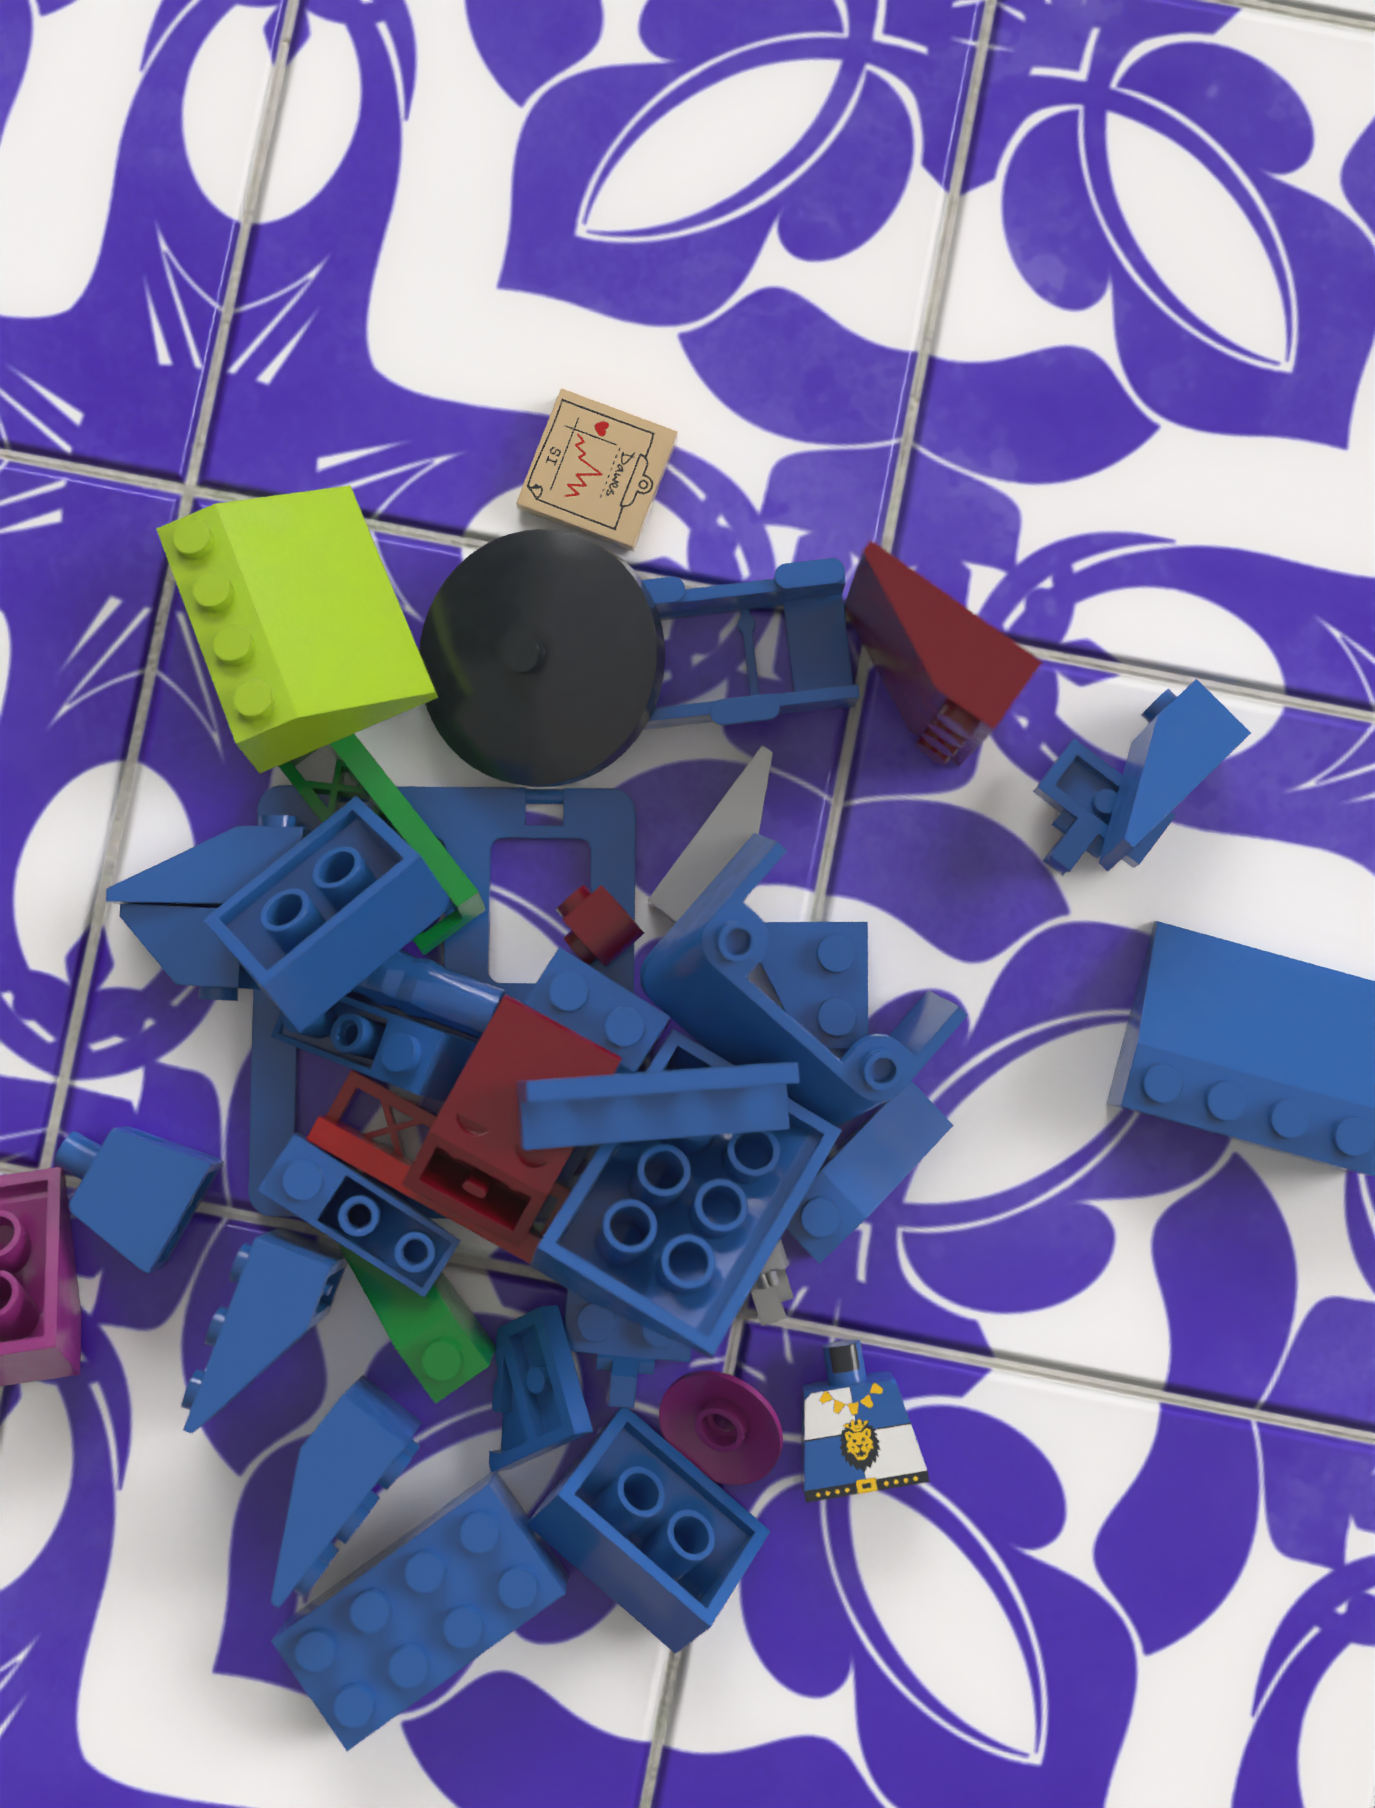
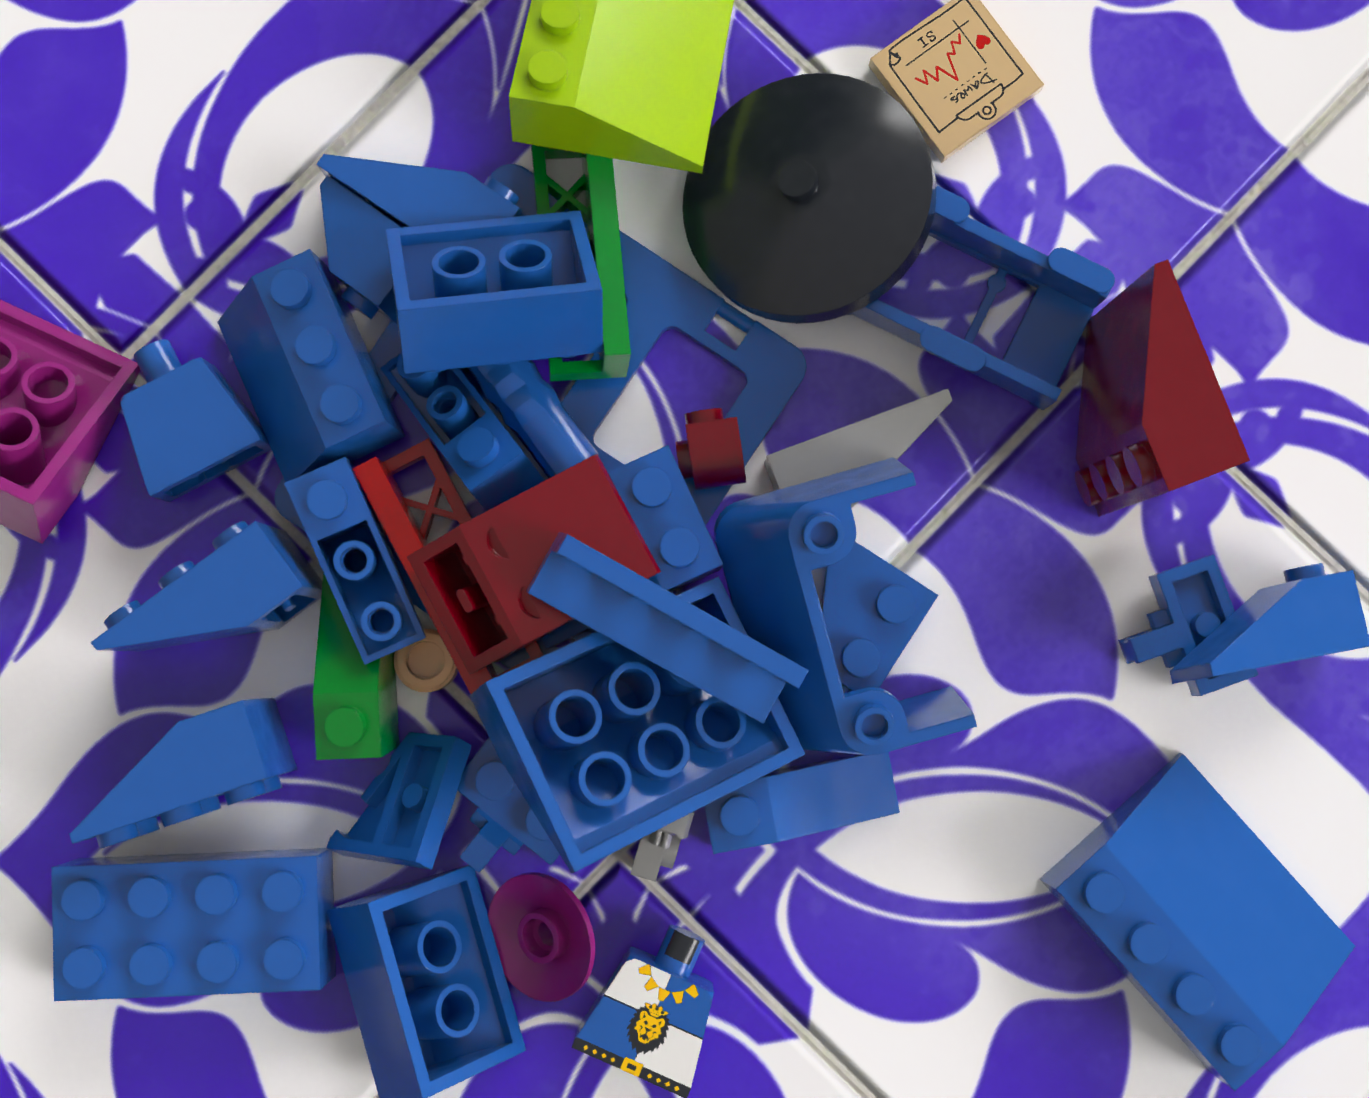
camera: 30 degrees right, 0 degrees up
none -> blue slope [217,249,405,482]
none -> light nougat tile [394,629,458,692]

